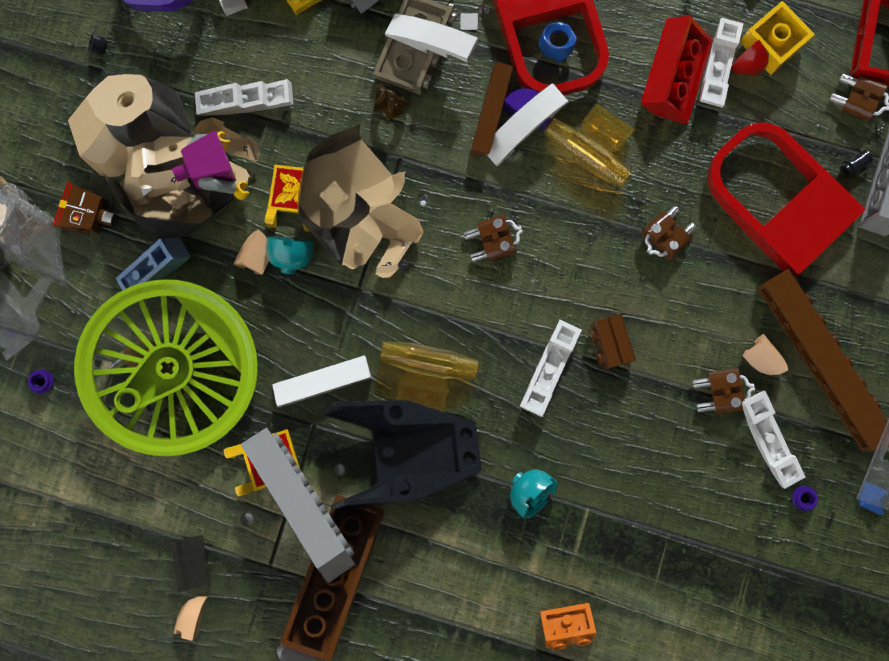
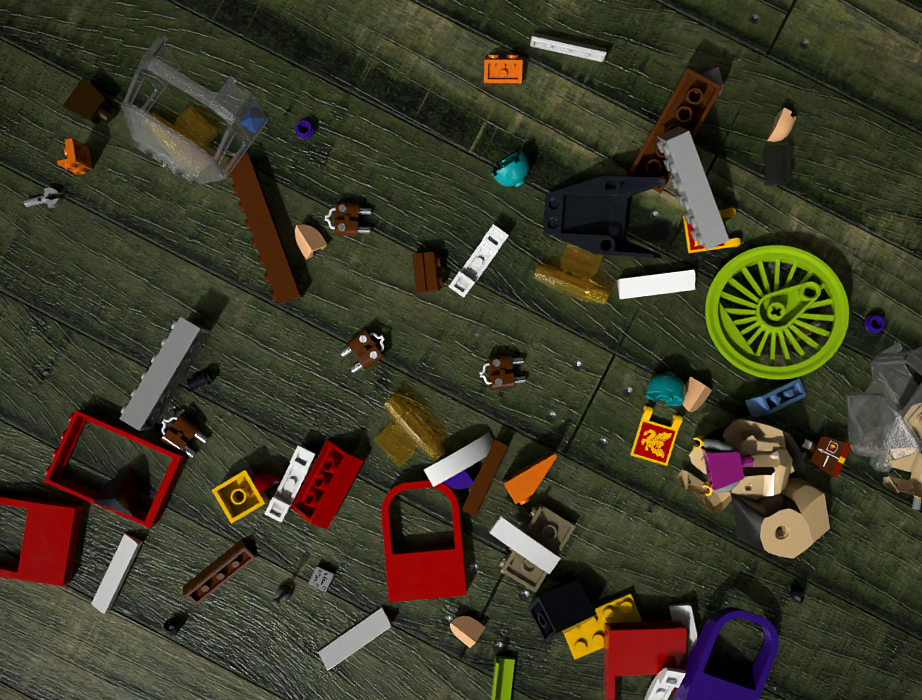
camera: 165 degrees left, 5 degrees up
white slope [195,79,294,116] -> none
tan piece [297,124,424,278] -> none
dark brown piece [373,84,408,120] -> none
white sticker [460,13,478,30] -> none
blue piece [539,22,577,63] -> none
red window [707,123,866,276] -> none
white slope [742,391,805,489] -> none
none -> orange slope [502,451,557,505]

